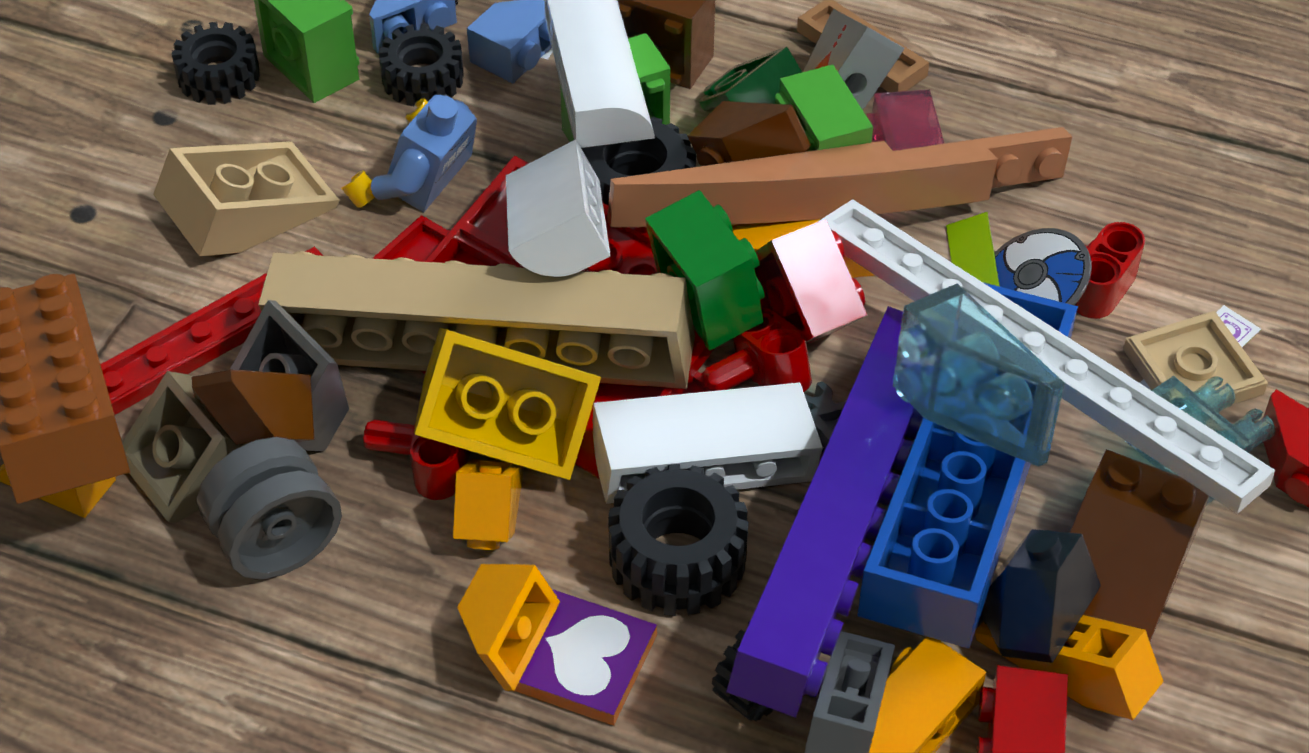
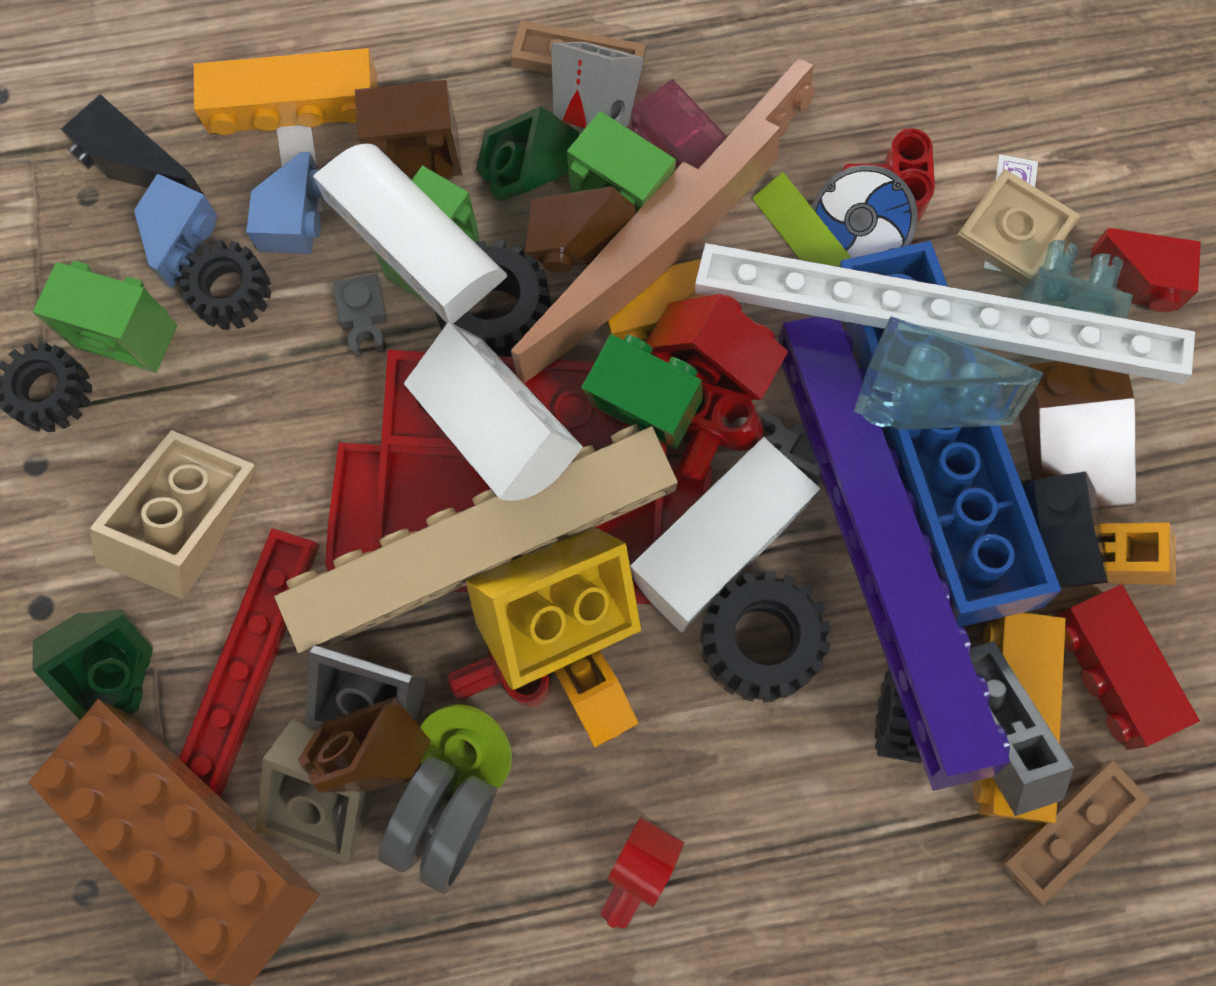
camera: 30 degrees left, 25 degrees up
medium blue torso [341,95,477,213] -> none
light orange slope [457,564,560,691] -> none
tile [515,589,657,726] -> none
none -> dark green slope [32,610,153,720]
none -> dark grey plate [333,274,387,357]
none -> lime dish [420,704,512,795]
none -> red beam [601,817,685,929]

